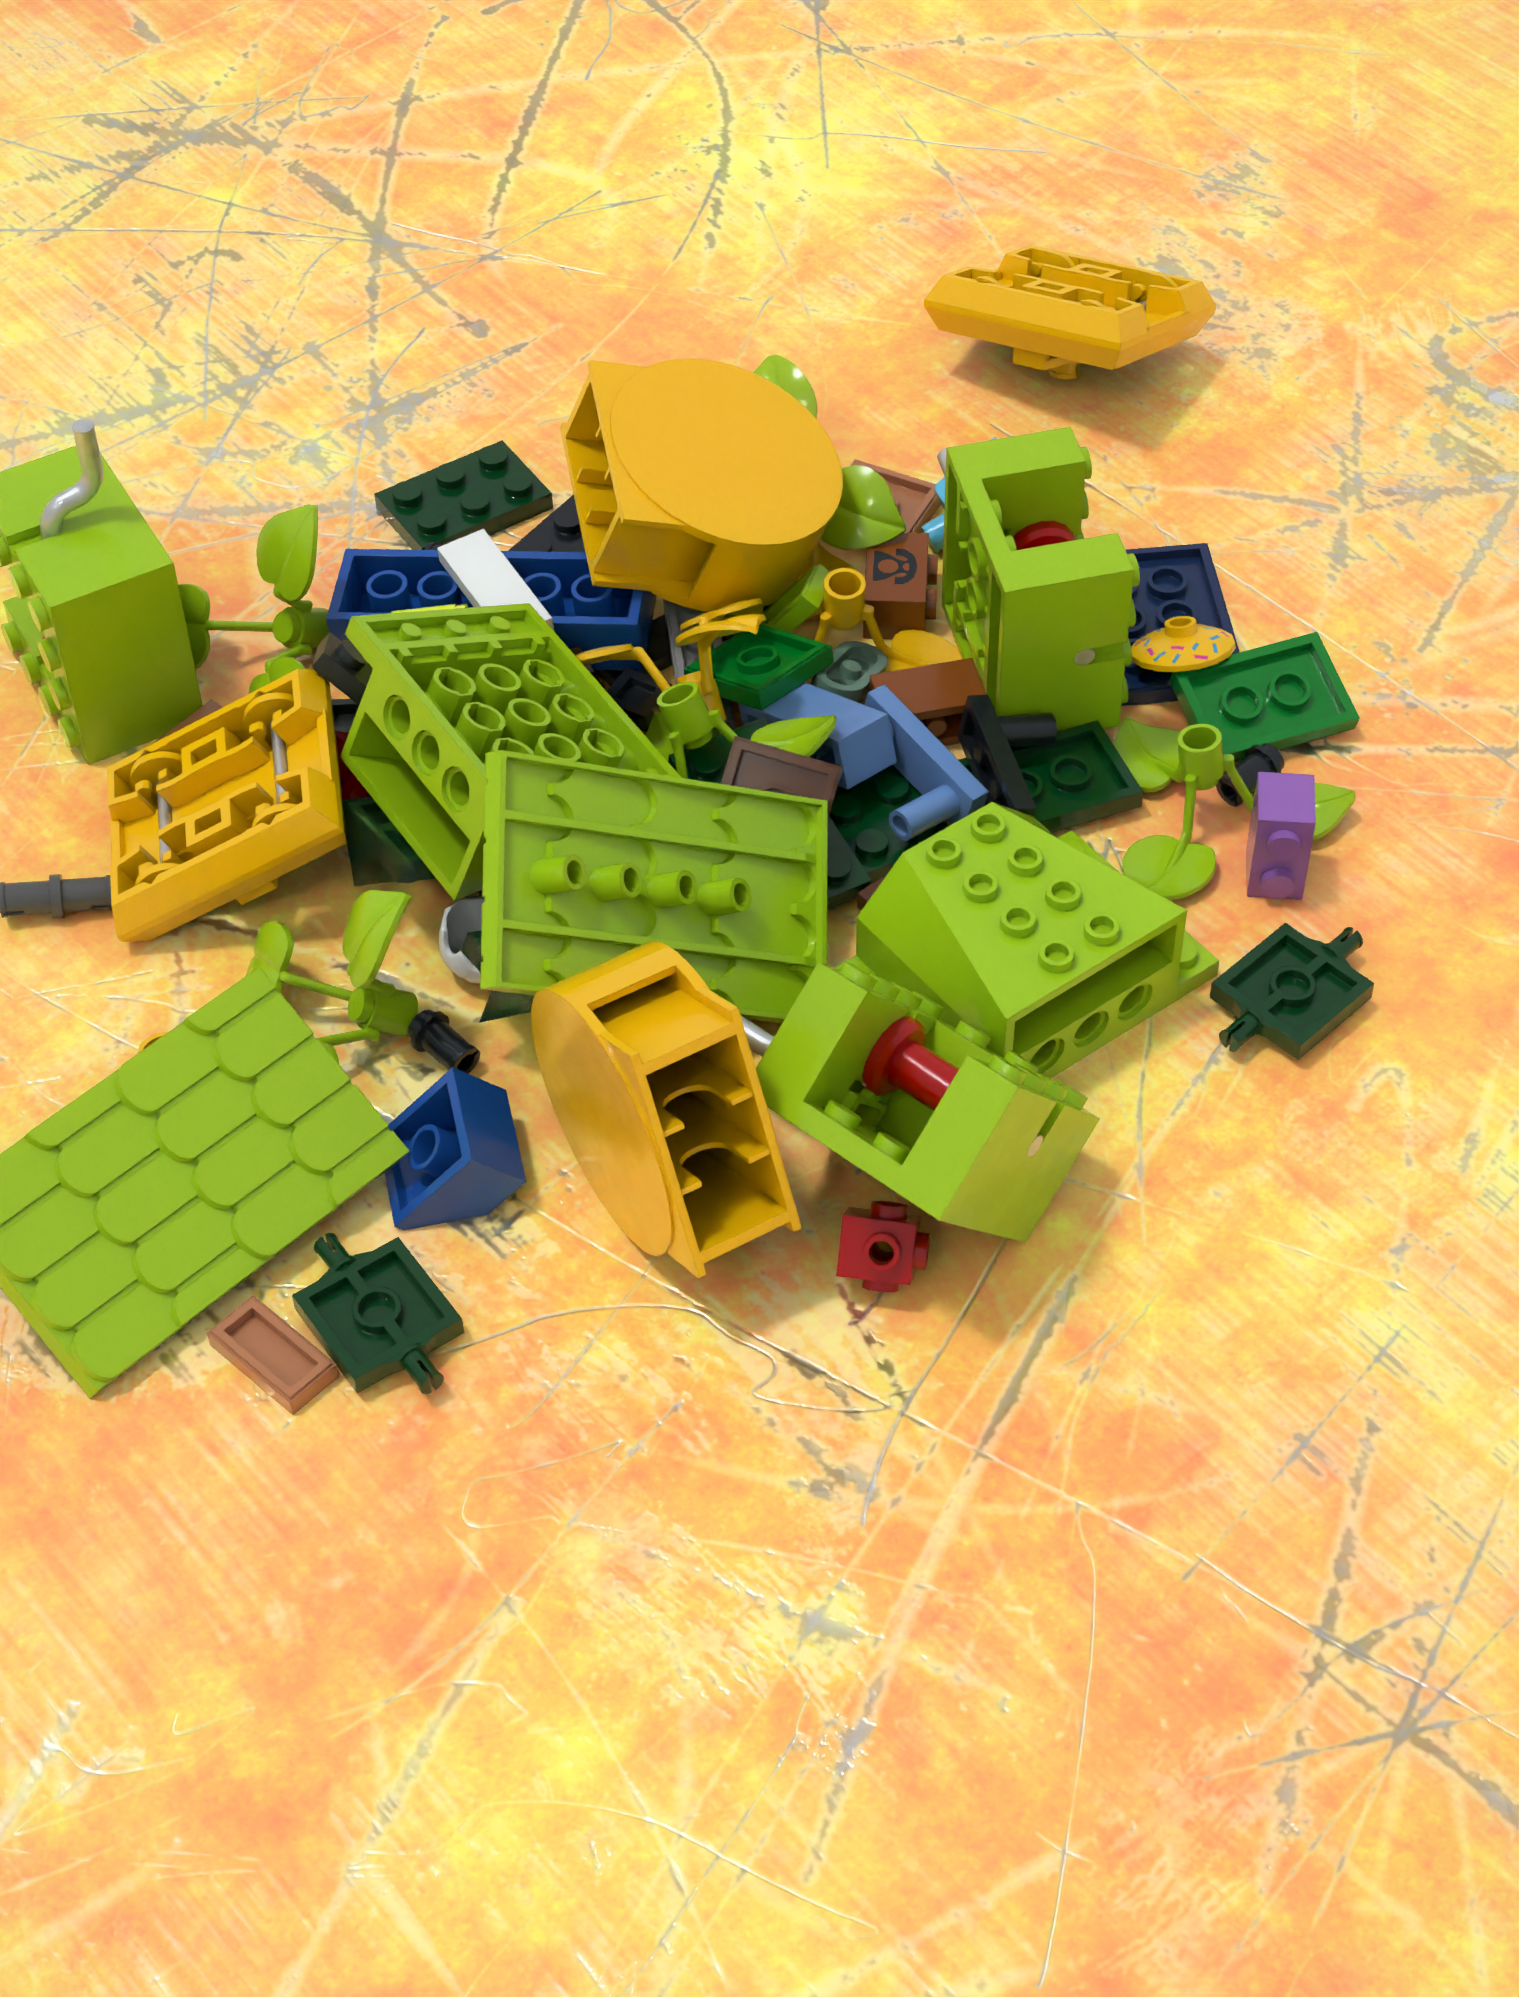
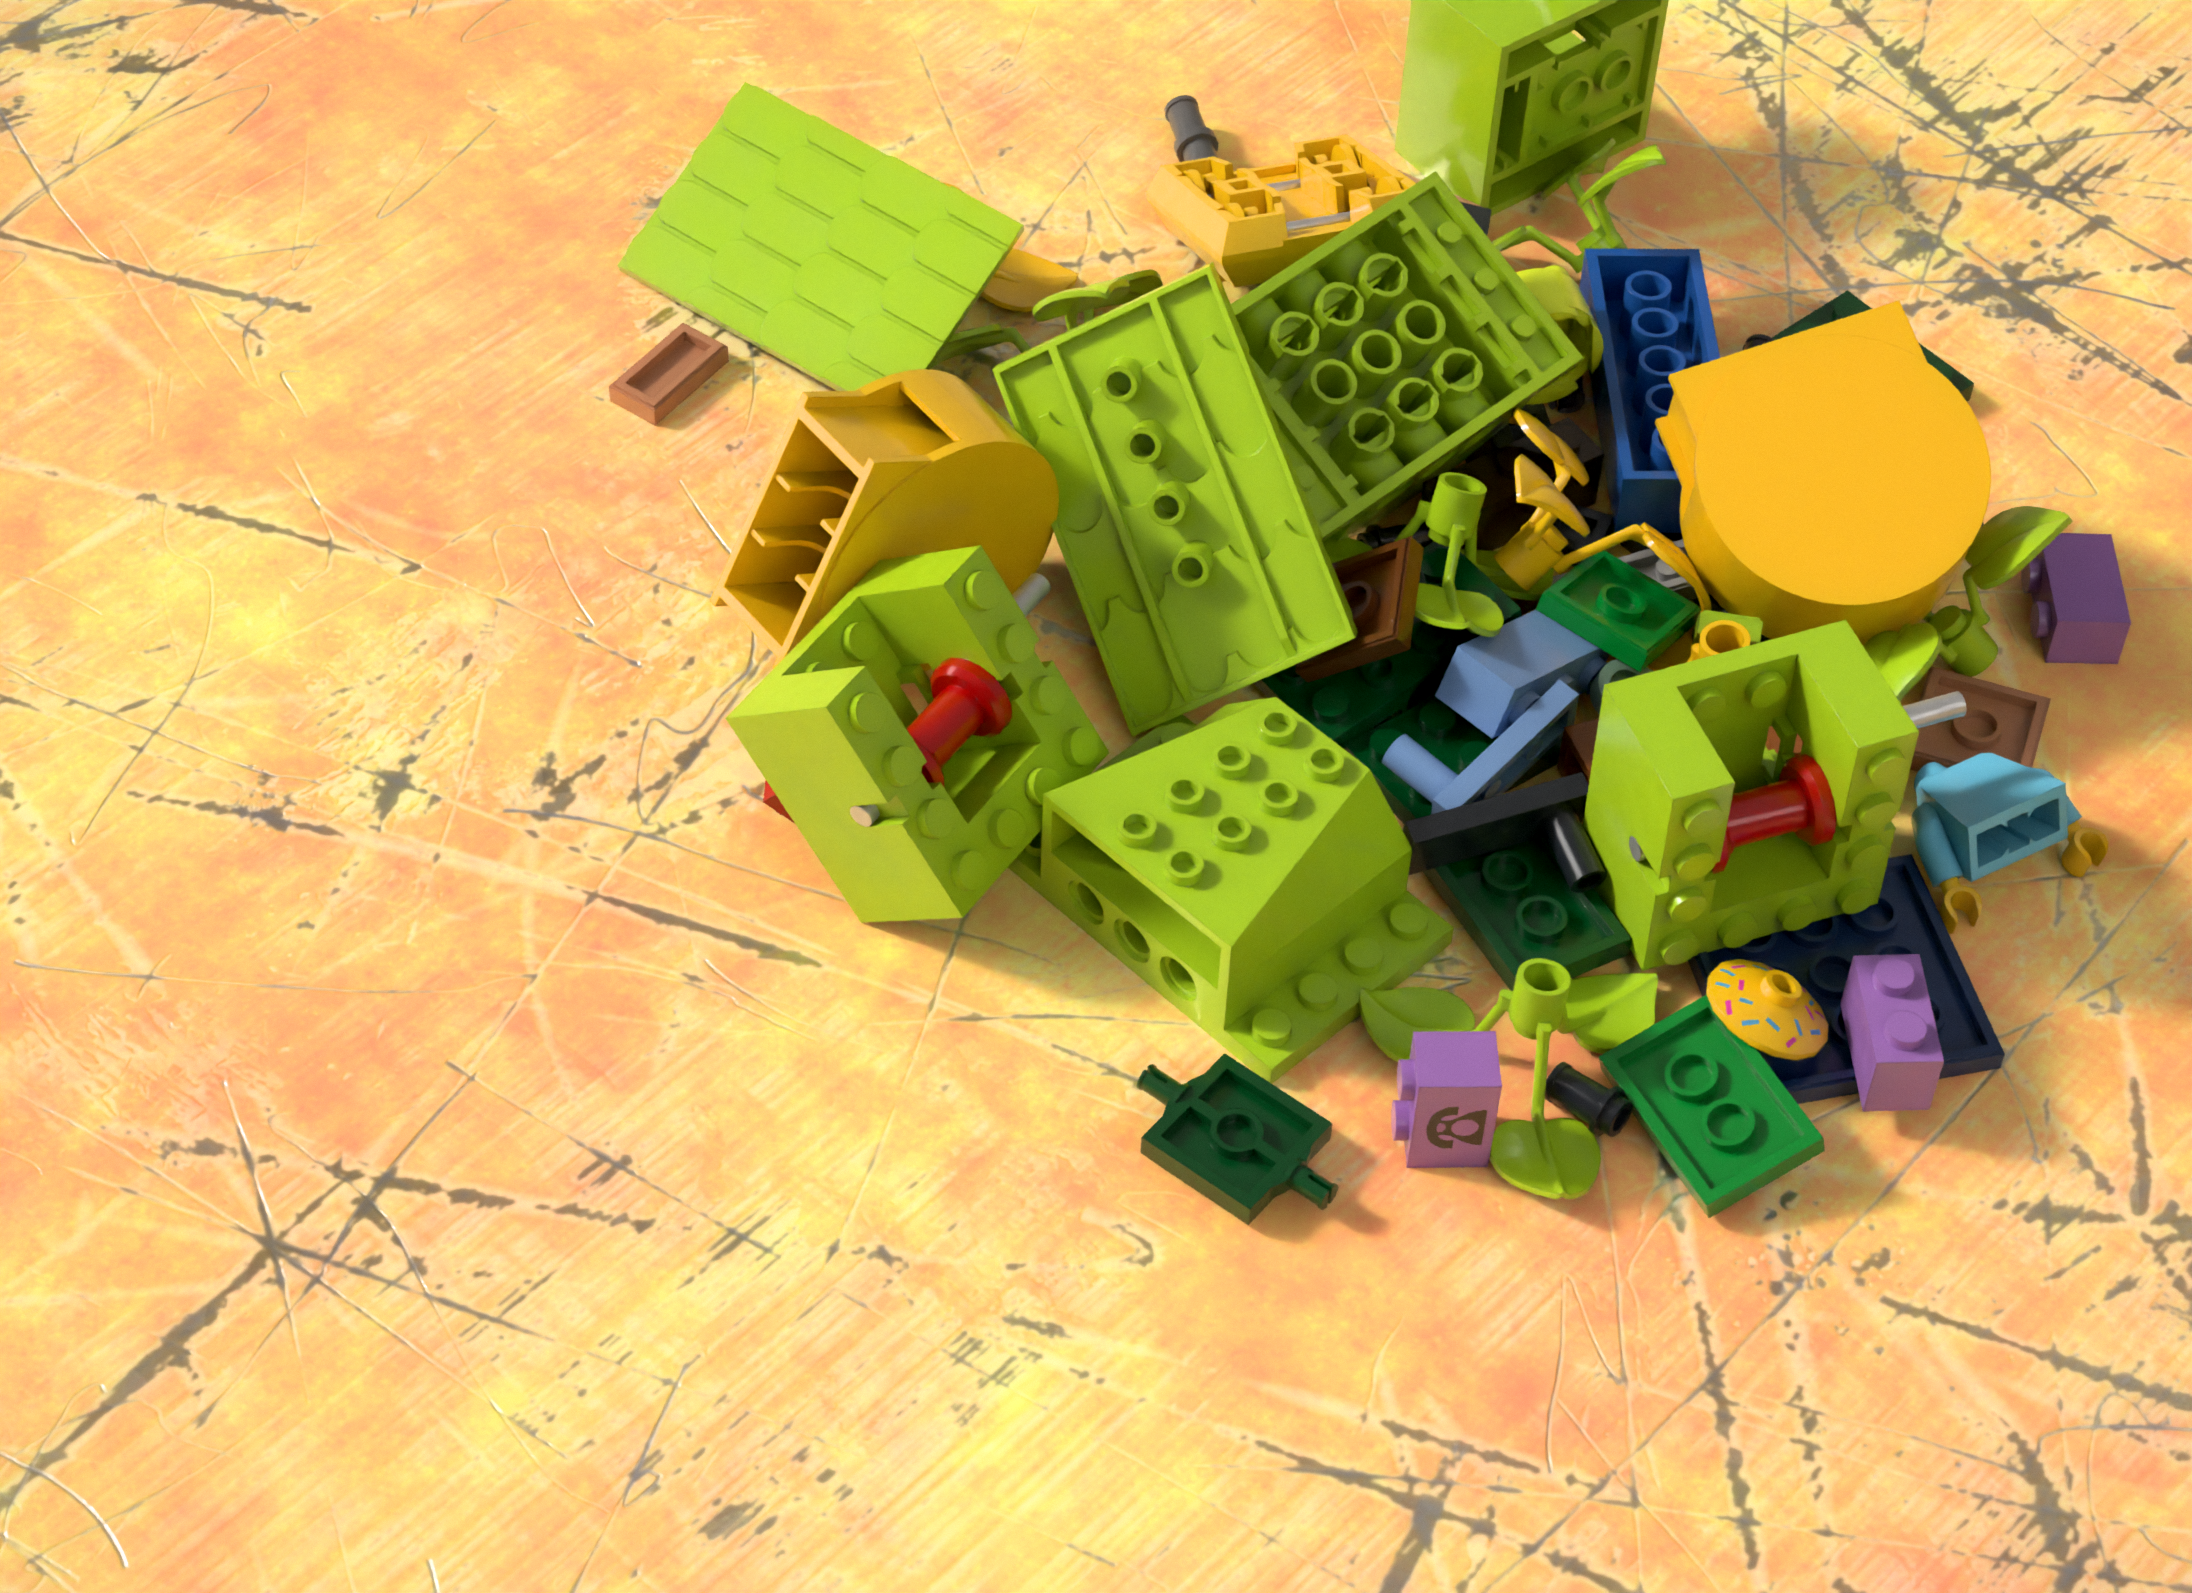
camera: 80 degrees right, 0 degrees up
dark green plate [292,1233,464,1394] -> none
white tile [437,529,555,632] -> none
none -> medium lavender brick [1840,954,1944,1111]

